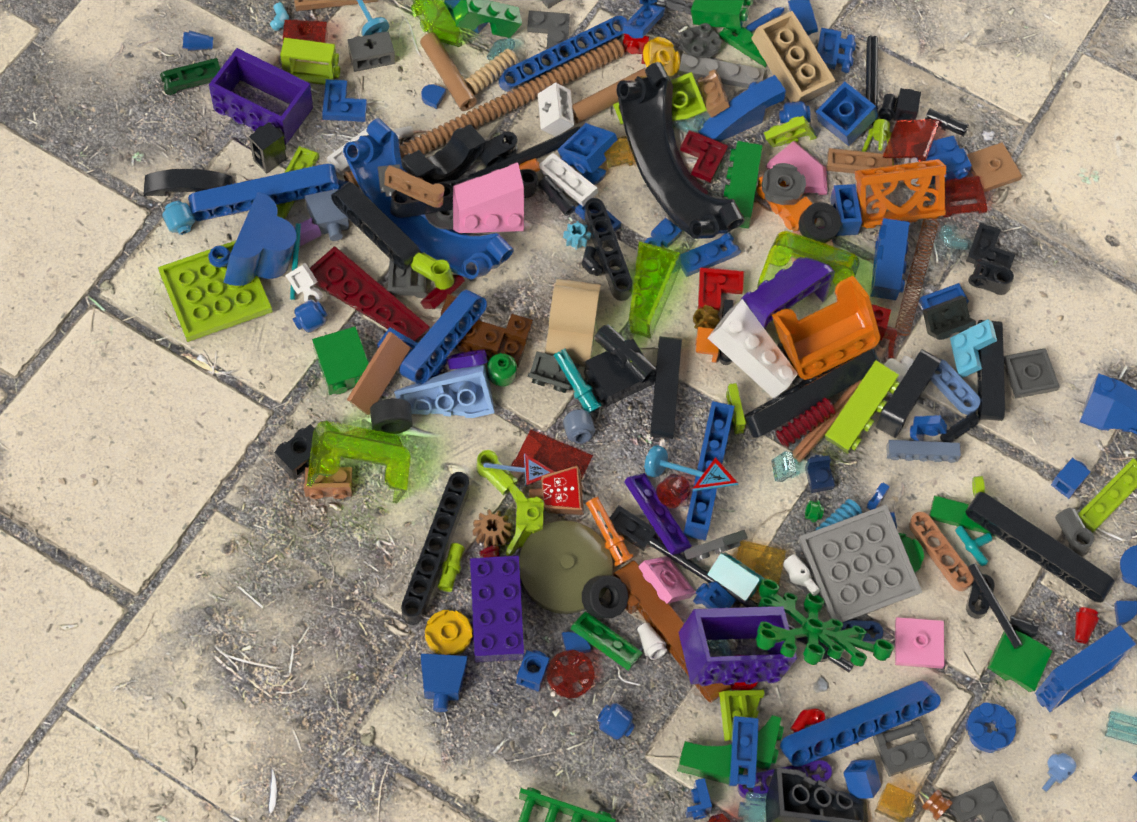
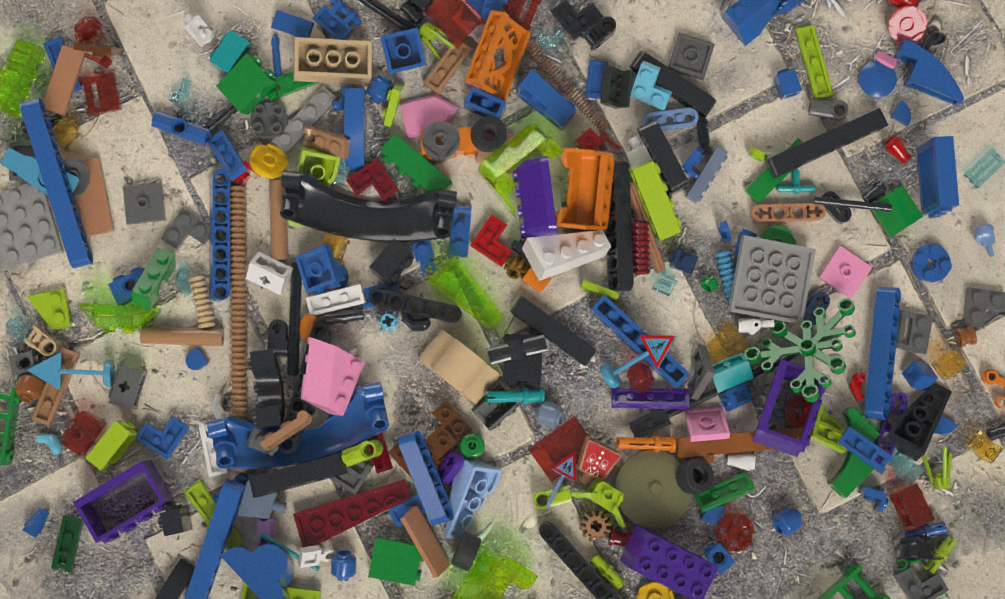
camera: 55 degrees left, 20 degrees up
none -> black brick [369,238,414,286]

